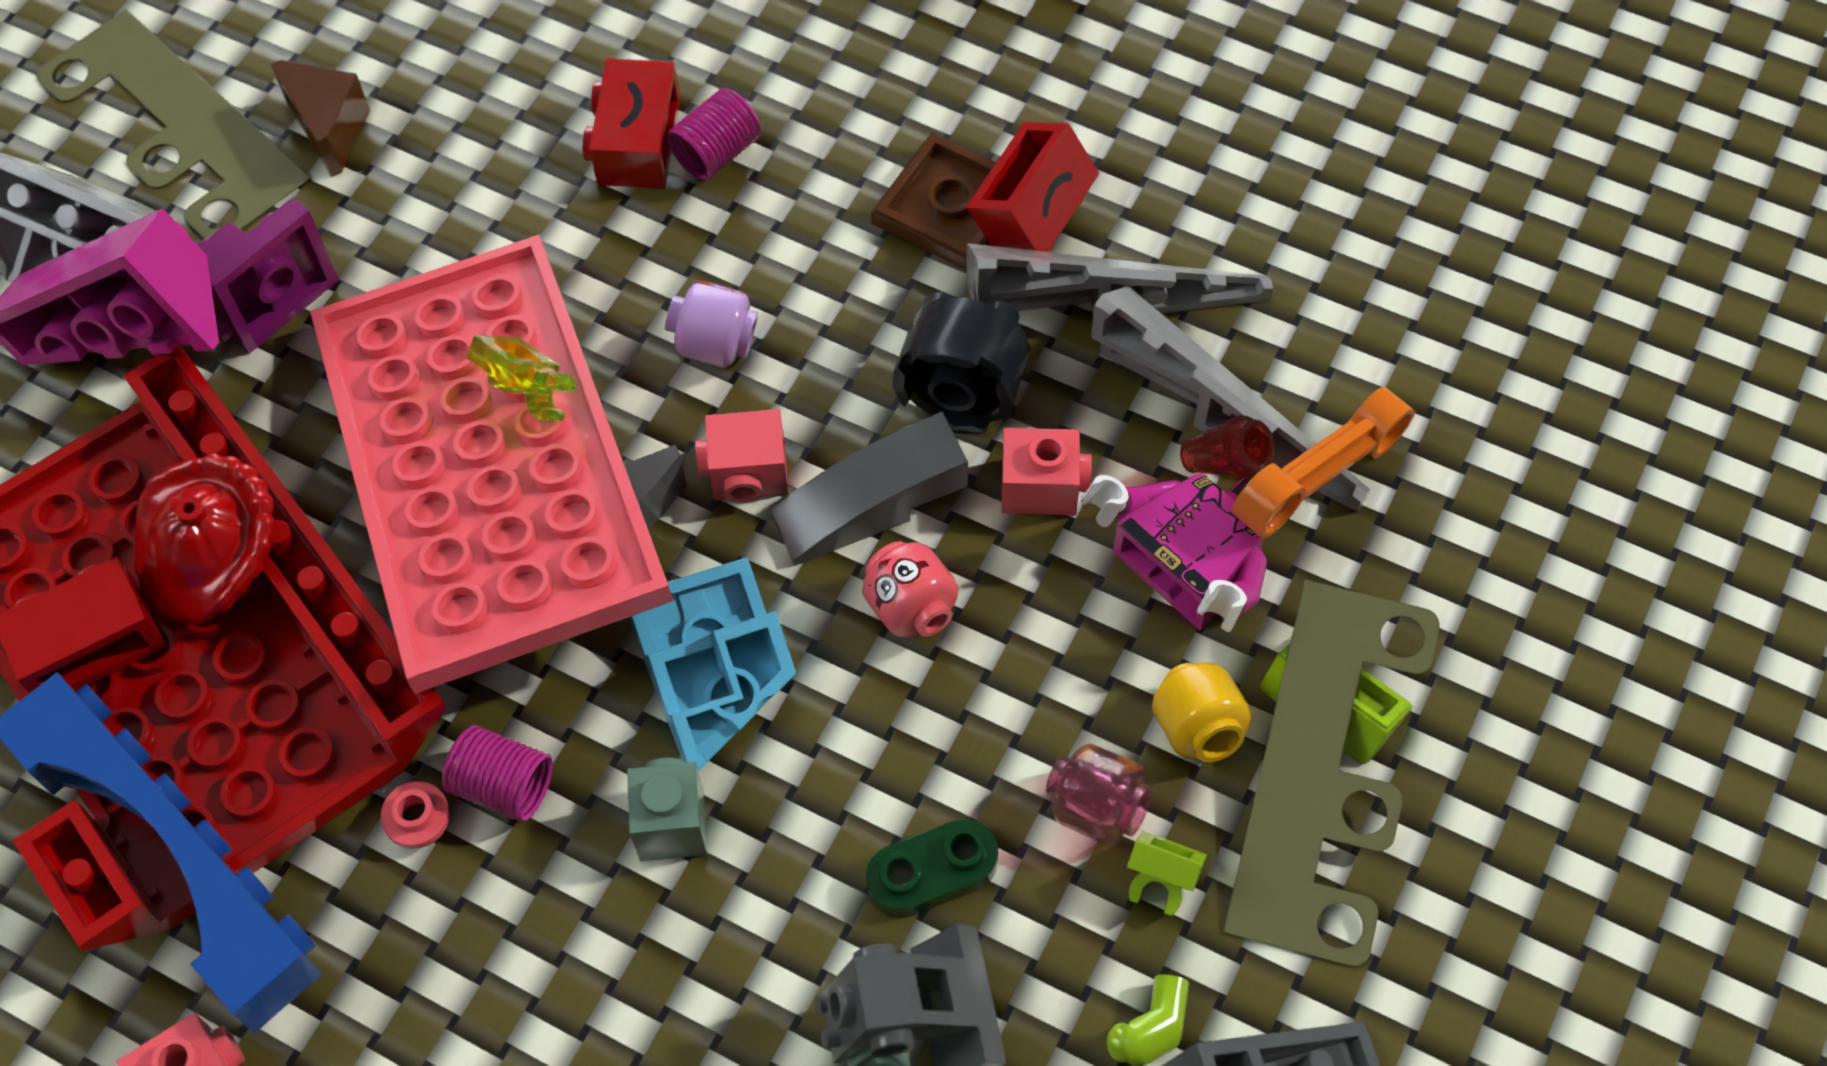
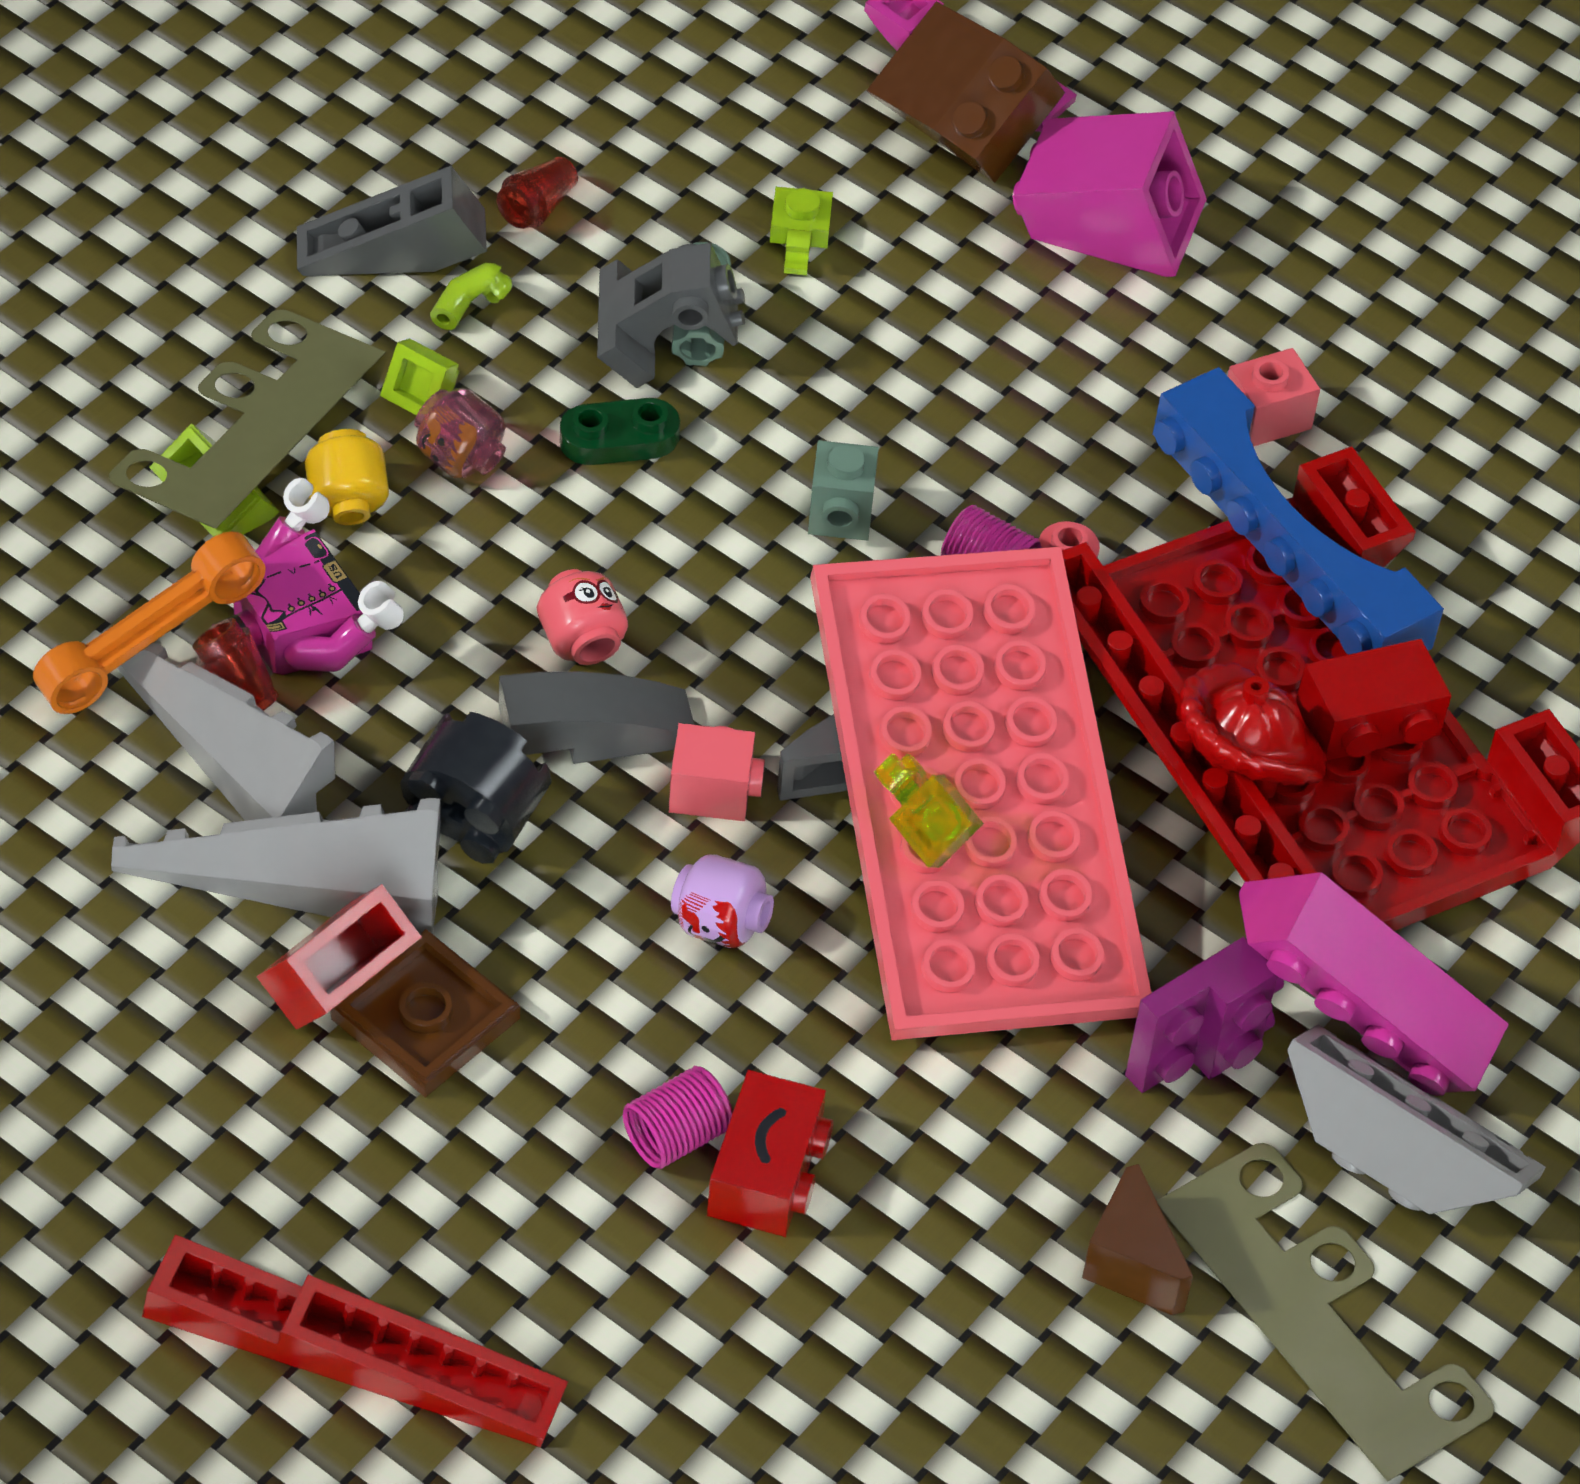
camera: 175 degrees left, 10 degrees down
medium azure slope [629,557,796,771] -> none
coral brick [1001,428,1092,515] -> none

